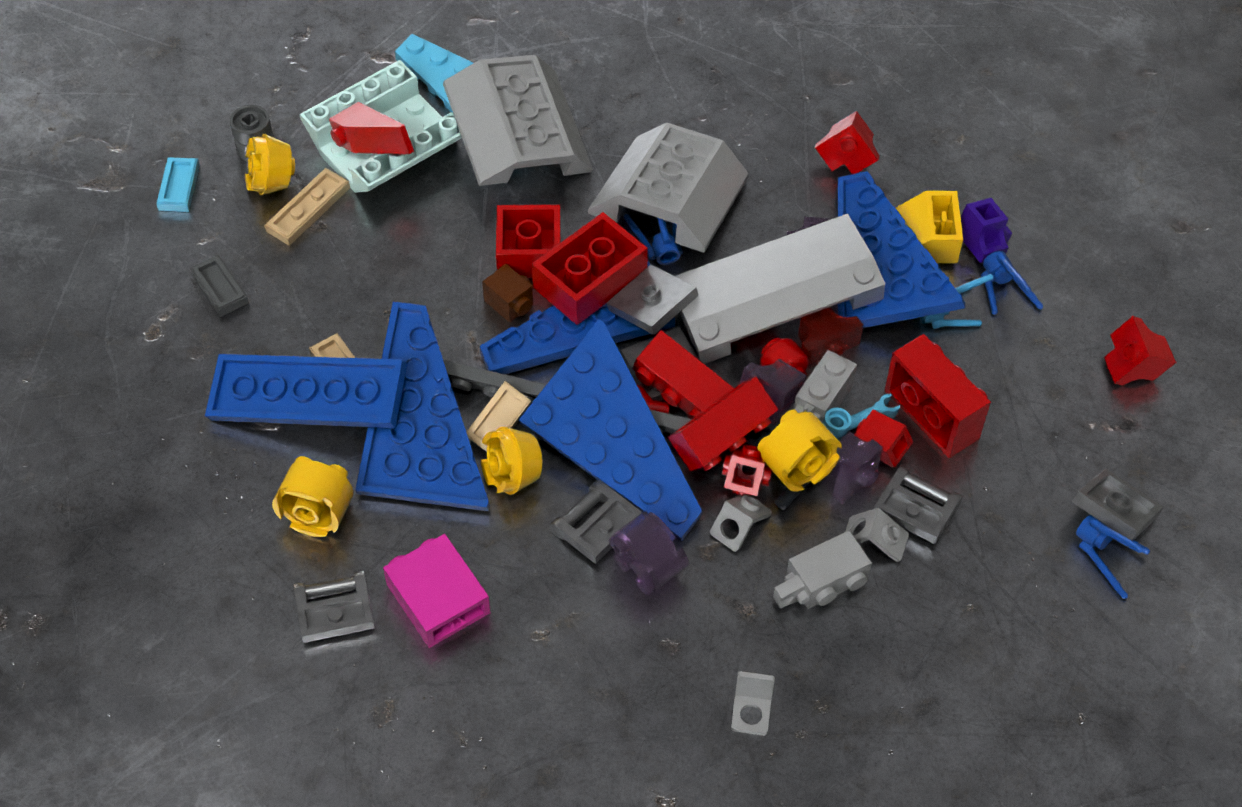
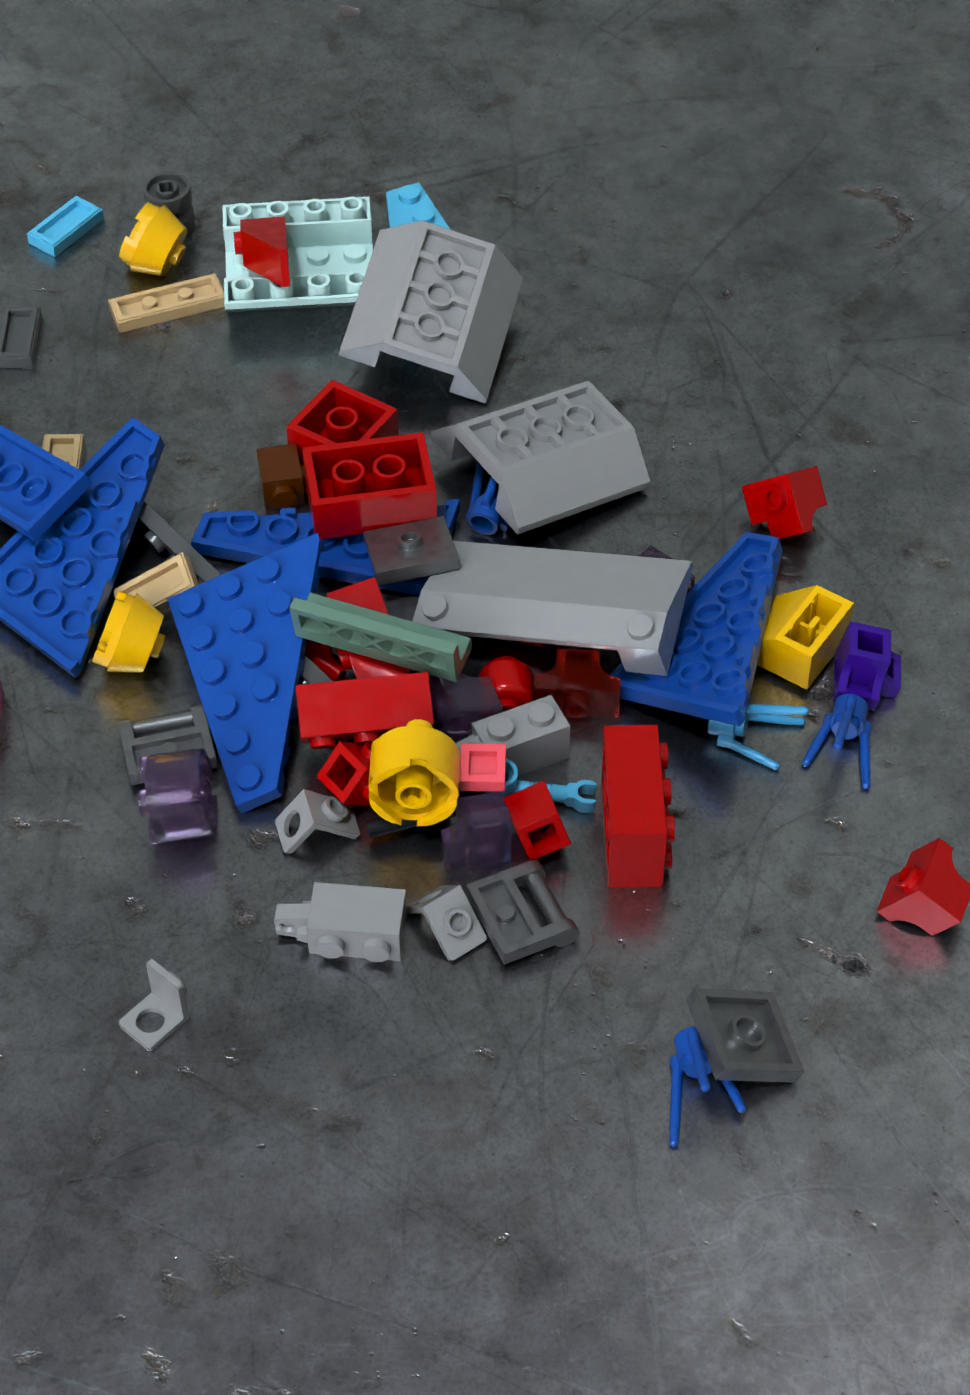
camera: 35 degrees right, 5 degrees down
none -> sand green fence [289,592,472,683]
none -> coral plate [460,743,506,792]

